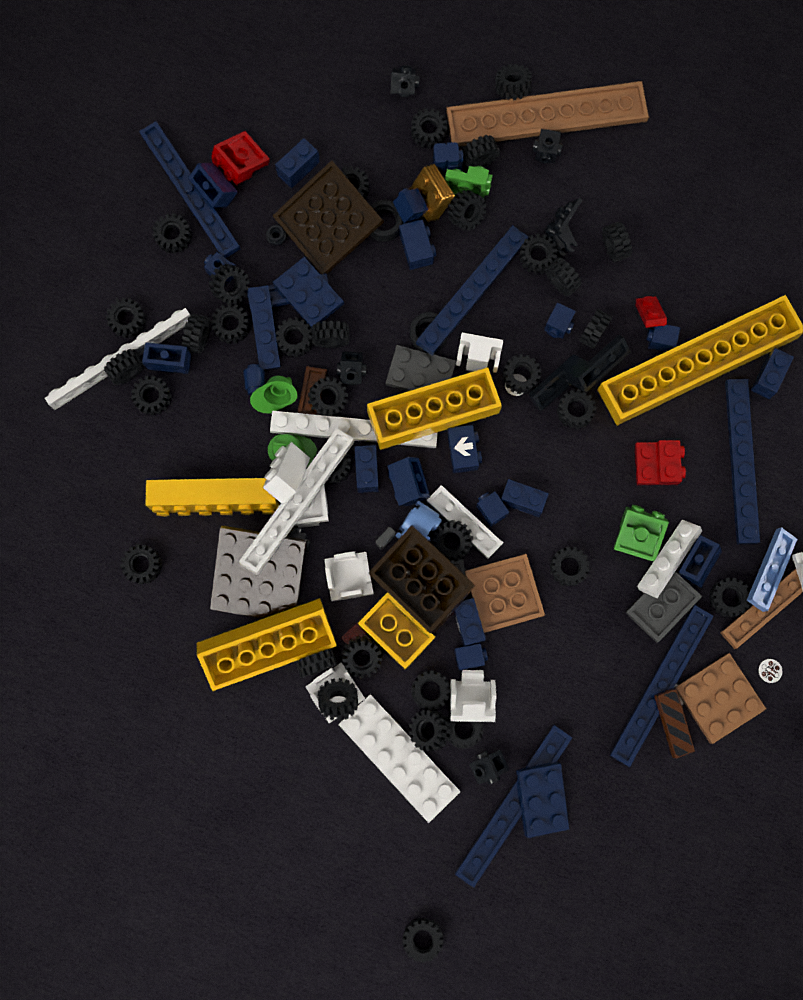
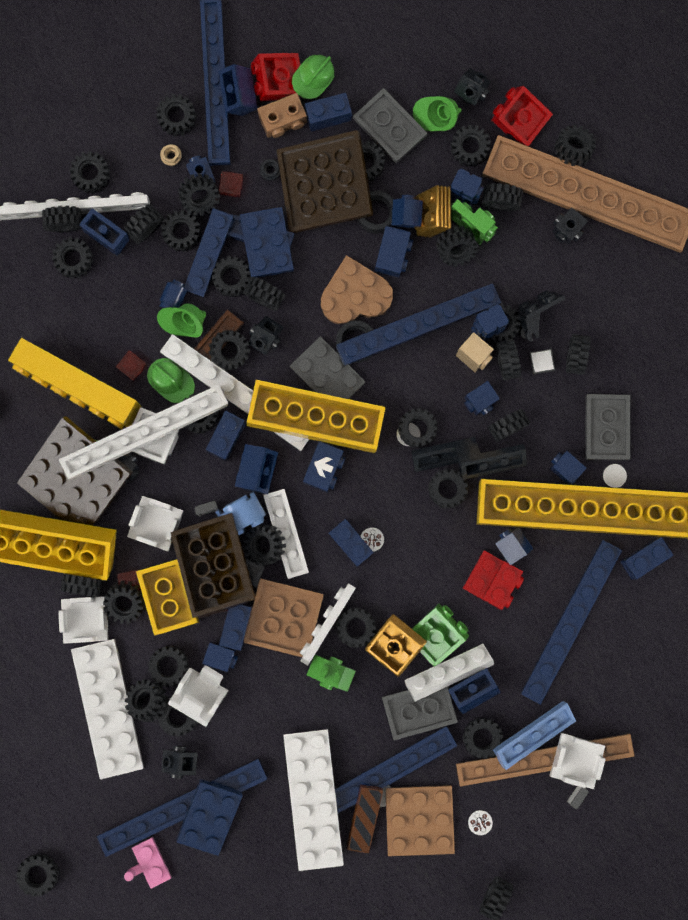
camera: 25 degrees right, 5 degrees up
white brick [263,442,310,504] -> none
black tyre [318,678,358,721] -> none
white panel [456,333,503,373] -> none
dark blue brick [476,492,509,527] -> none
red plate [636,296,667,328] -> none
none -> clear red plate [116,350,147,381]
none -> bright pink plate [124,837,172,888]
none -> tan plate [160,144,182,166]
none -> clear red plate [219,171,243,197]
none -> medium nougat brick [257,93,307,138]
none -> white plate [284,729,344,871]
none -> bright green piece [292,55,334,99]
none -> white plate [300,583,356,666]
none -> bright green hinge [307,654,356,692]
none -> medium nougat plate [321,255,393,325]
none -> dark grey plate [353,88,427,164]
none -> white sticker [361,528,384,551]
none -> pearl gold brick [365,614,426,677]
none -> bright green piece [413,96,462,131]
none -> tan brick [456,332,493,372]
none -> dark blue brick [471,304,509,341]
none -> red plate [492,86,553,146]
none -> brick [495,527,533,565]
none -> white tile [529,349,555,375]
none -> dark grey plate [585,394,630,460]
none -> white sticker [603,464,627,488]

